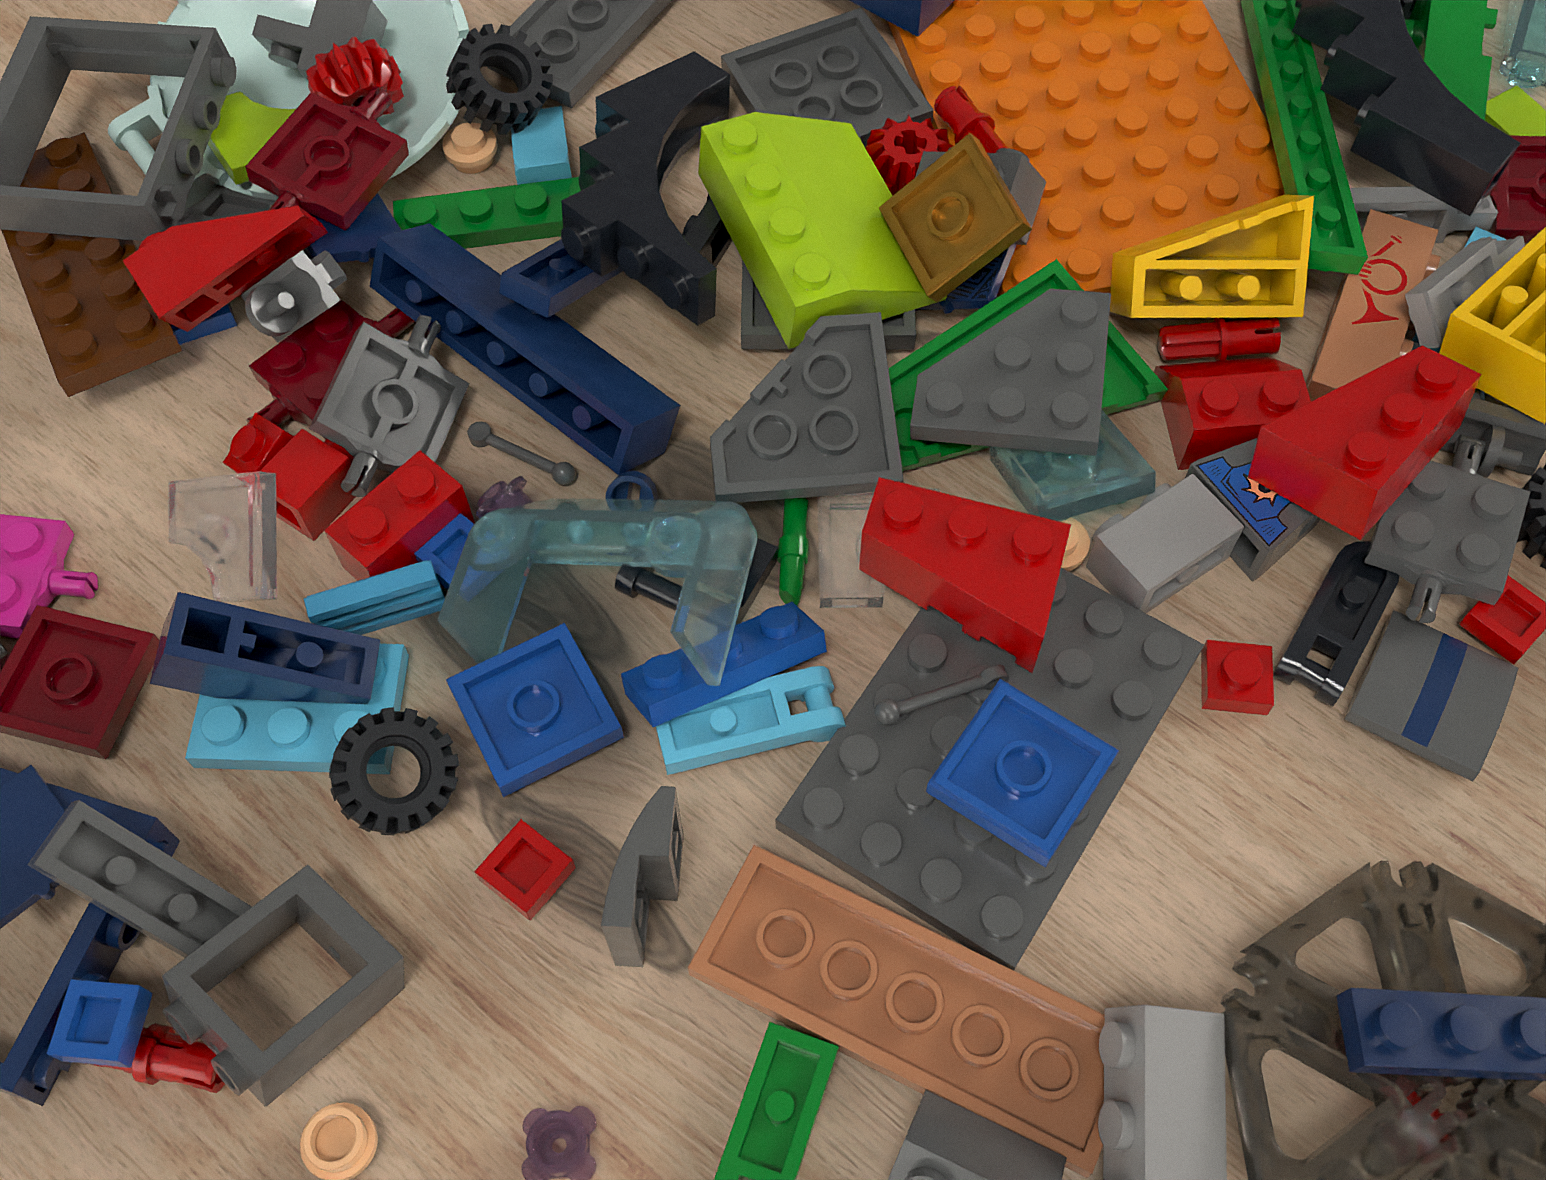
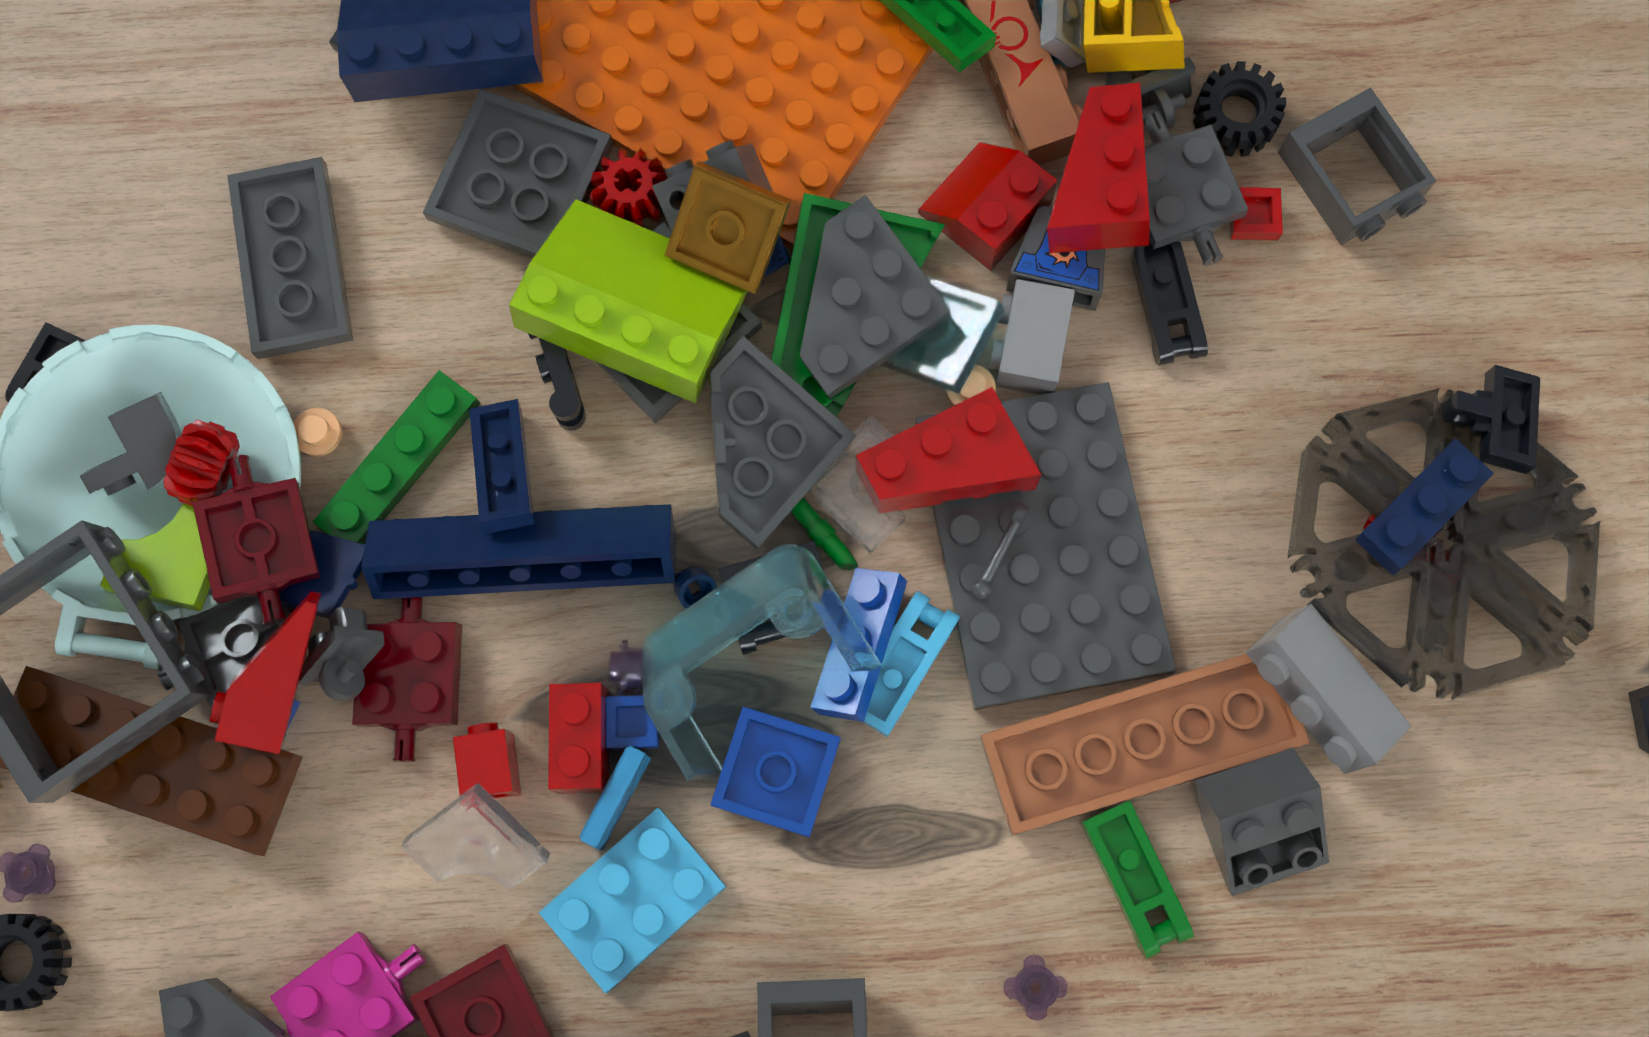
camera: 40 degrees left, 15 degrees up
dark blue slope [149,592,380,704] -> none
red plate [222,412,294,483] -> none
dark grey plate [309,315,469,497] -> none
black tyre [329,707,459,836] -> none
black tyre [446,24,553,135] -> none
dark grey hinge [467,421,575,485] -> none
red plate [474,819,576,921] -> none
medium azure slope [511,106,572,184] -> none
black arch [561,51,730,326] -> none
dark grey slope [601,786,684,967] -> none
blue plate [926,679,1119,868] -> none
red axle [934,86,1007,153] -> none
yellow wedge [1110,195,1314,318] -> none
red axle [1158,317,1281,362] -> none
red plate [1201,640,1274,715] -> none
dark grey slope [1345,610,1519,782] -> none

